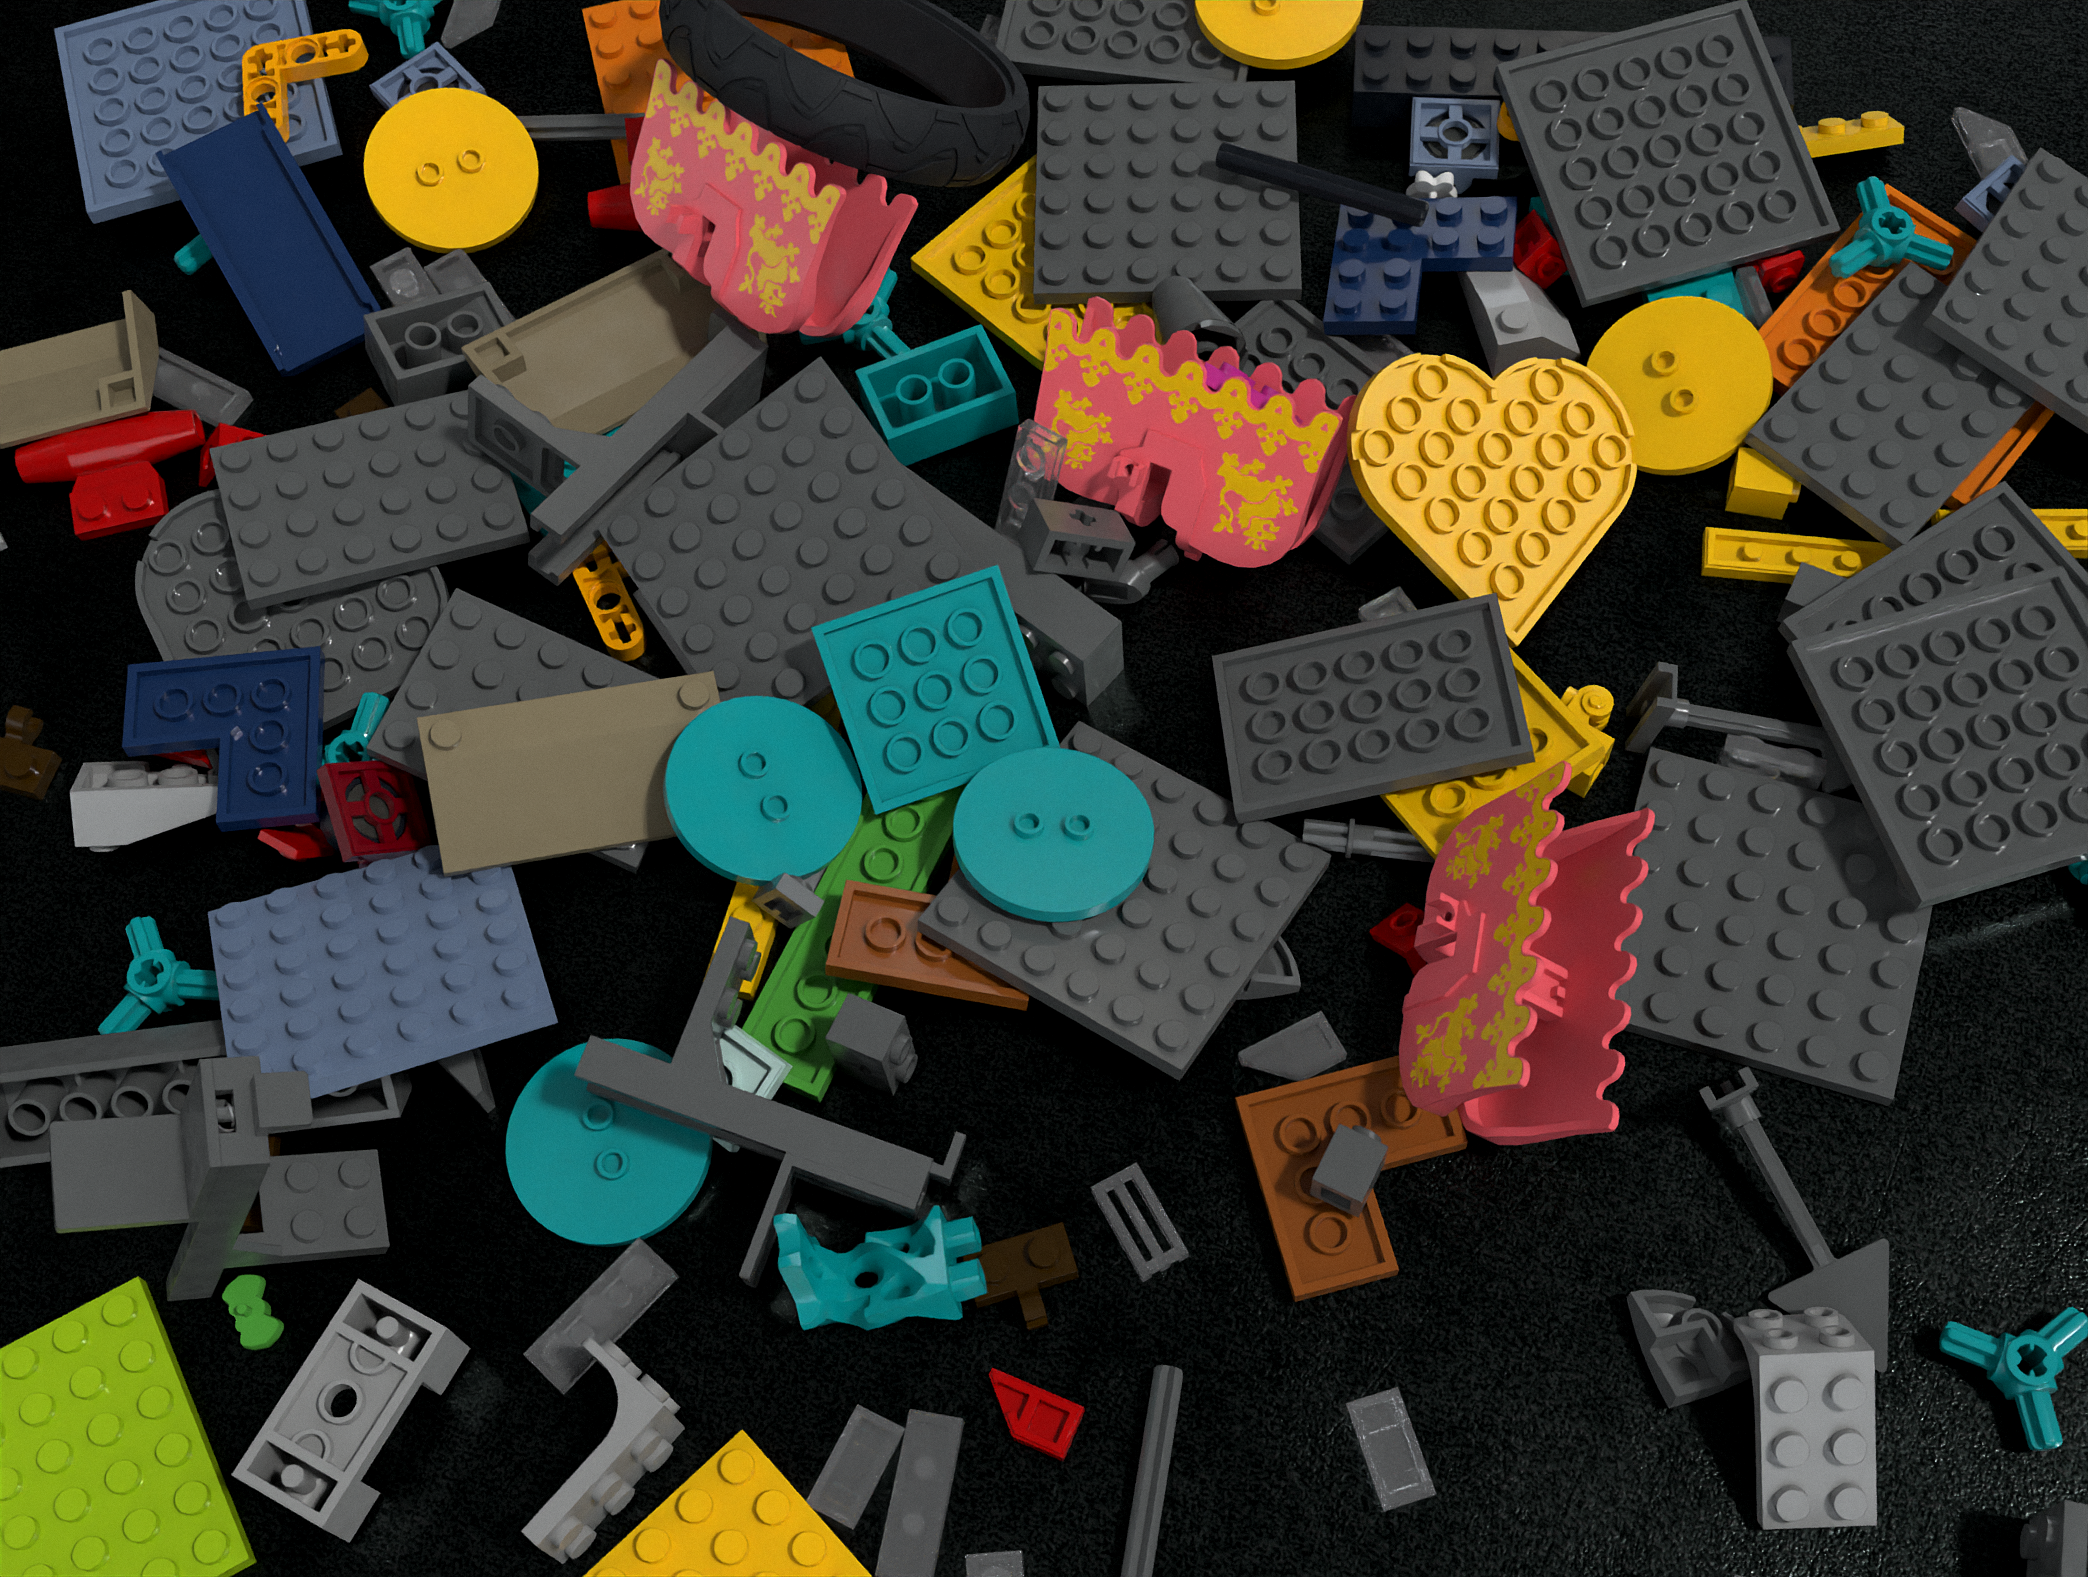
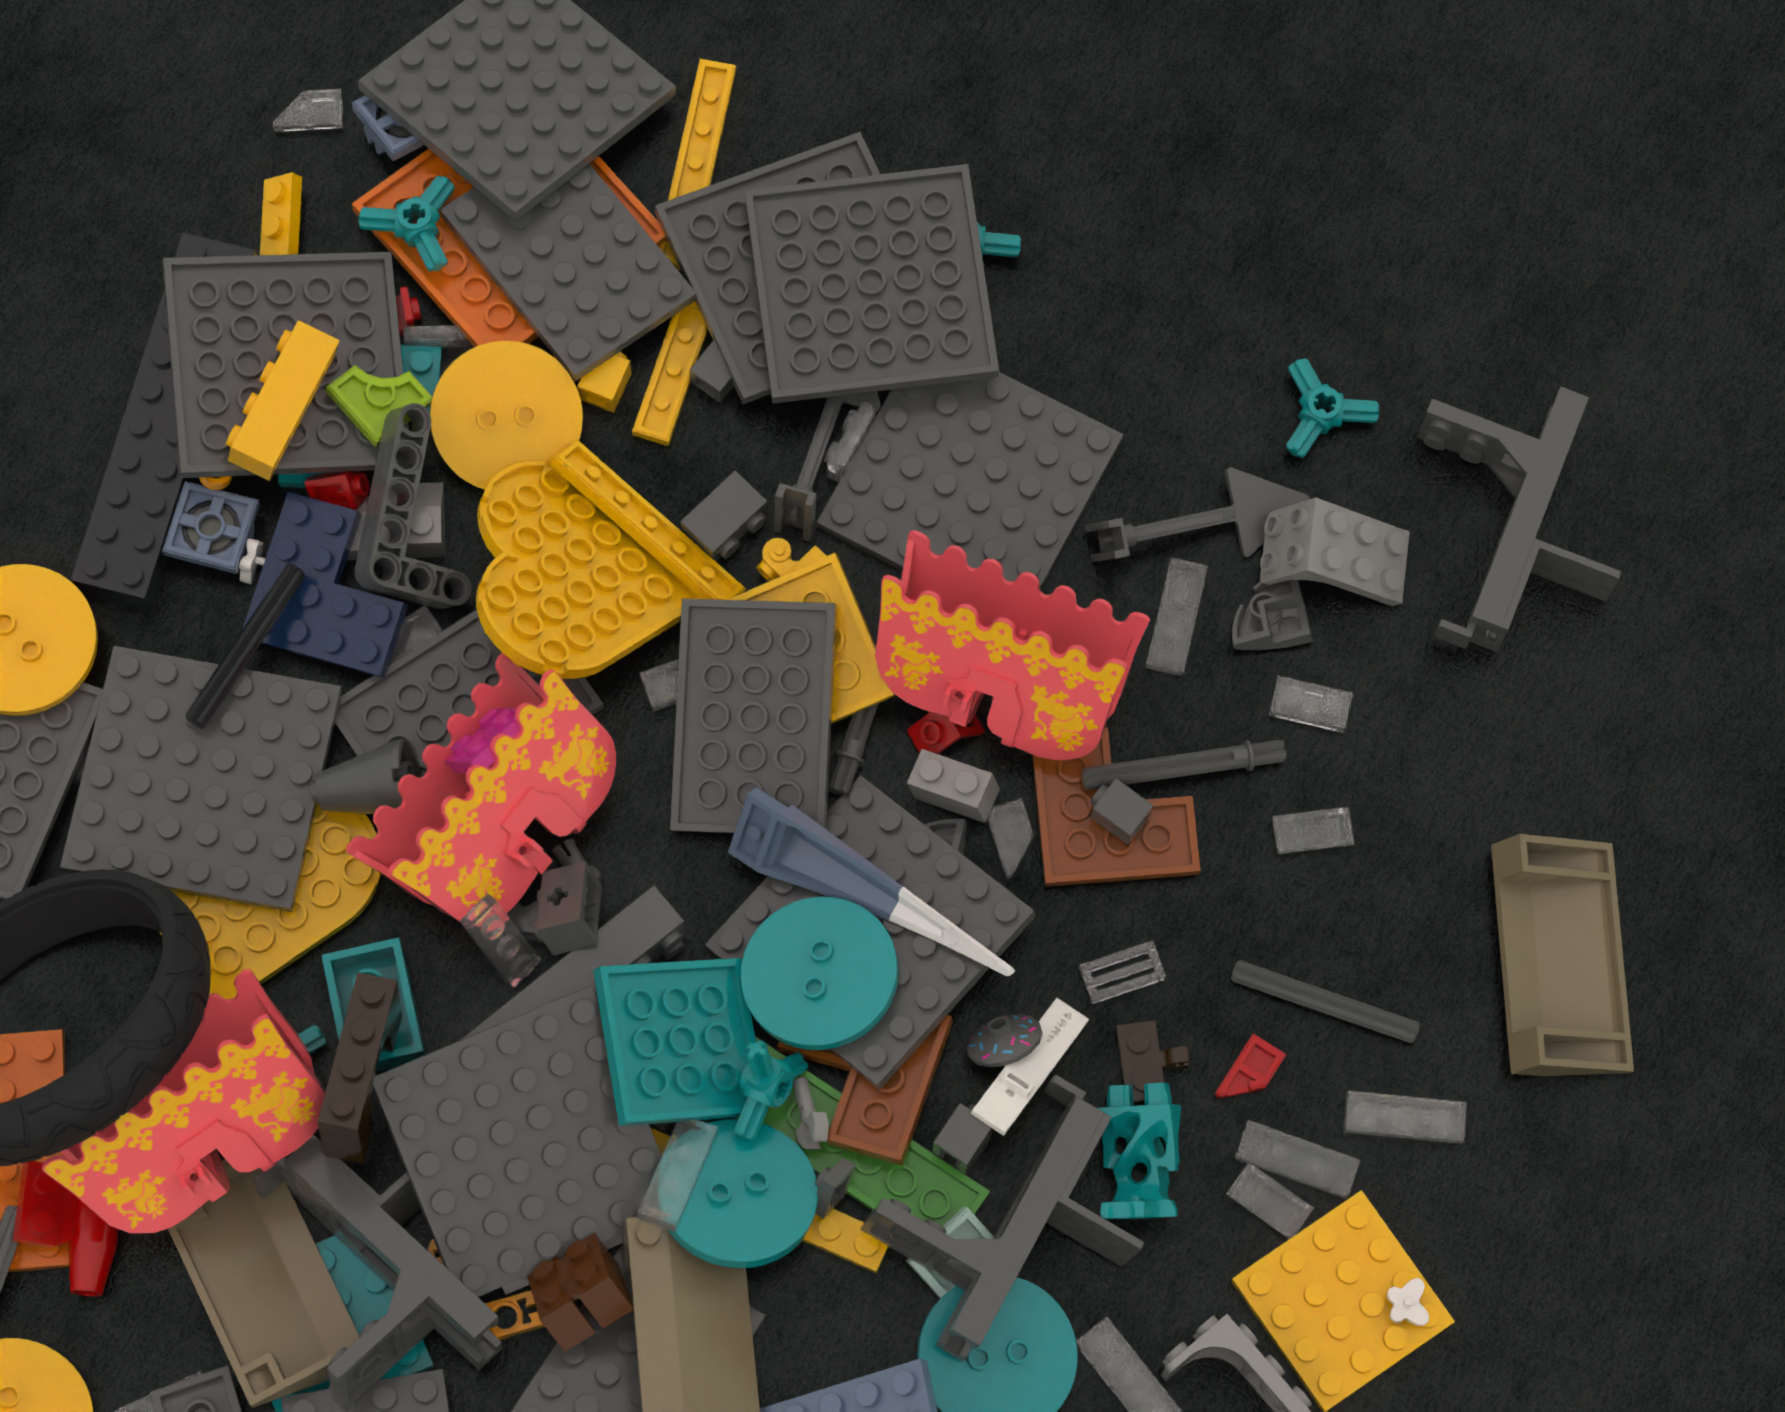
camera: 90 degrees left, 10 degrees up
none -> yellow brick [225,320,340,481]
none -> dark brown arch [317,972,402,1164]
none -> lime tile [325,365,432,448]
none -> dark grey beam [355,403,471,609]
none -> reddish brown piece [527,1233,634,1352]
none -> yellow tile [550,439,746,600]
none -> clear tile [637,1120,718,1232]
none -> dark grey brick [680,471,768,561]
none -> sand blue plate [728,787,1015,976]
none -> teal bush [734,1040,808,1140]
none -> light grey bar [793,1077,829,1149]
none -> light grey brick [907,749,1000,823]
none -> dark grey dish [966,1014,1043,1067]
none -> white piece [970,998,1089,1136]
none -> dark grey axle [1081,739,1287,790]
none -> clear tile [1145,557,1208,676]
none -> clear plate [1269,675,1353,733]

